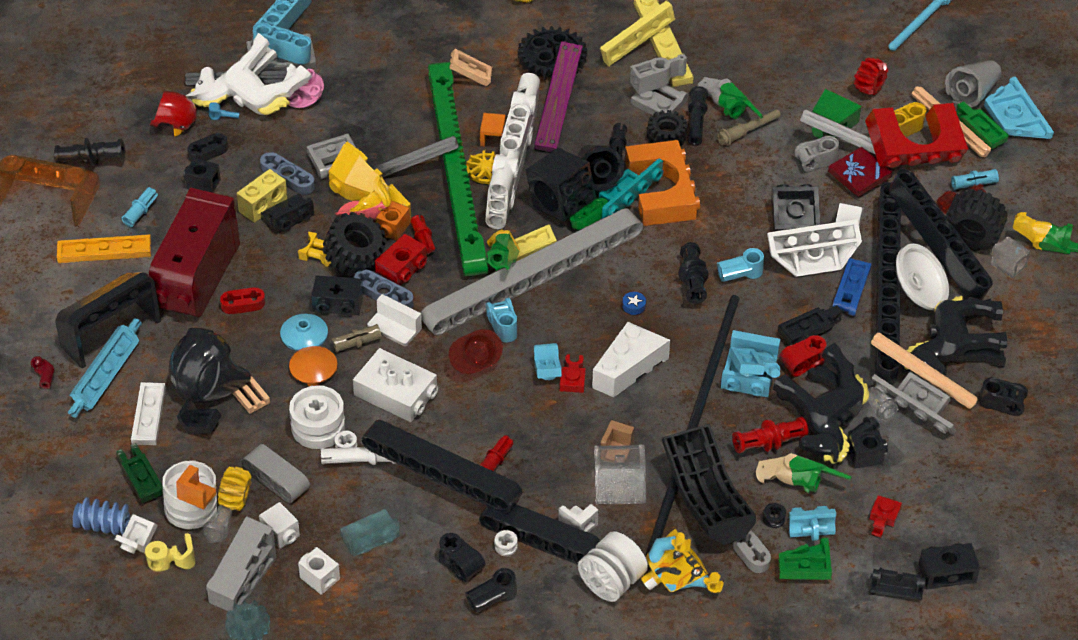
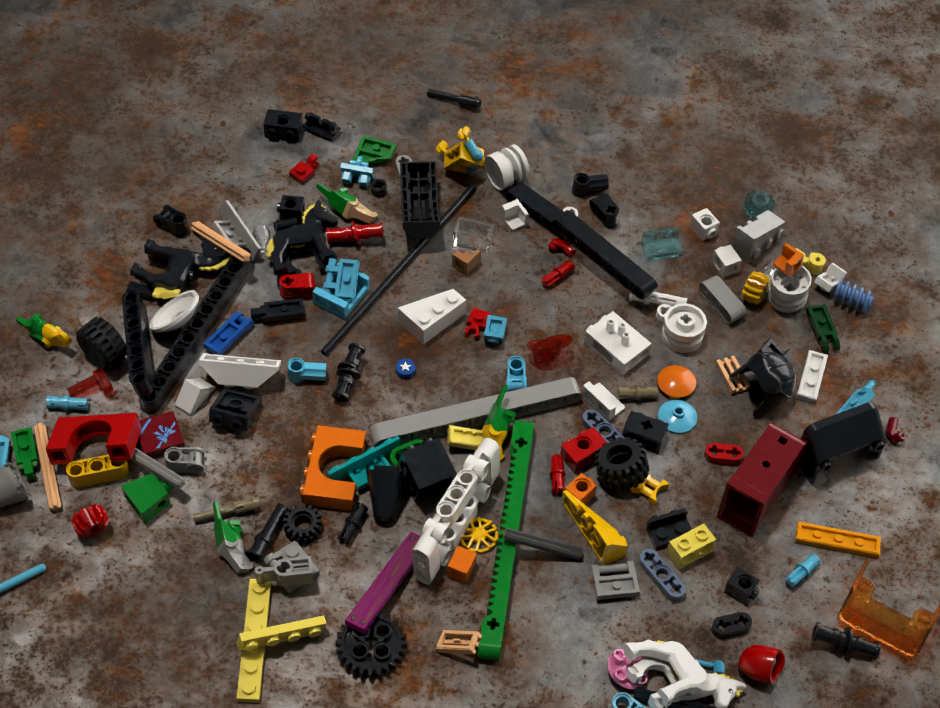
camera: 165 degrees left, 5 degrees up
yellow hair [335,176,391,223] -> none

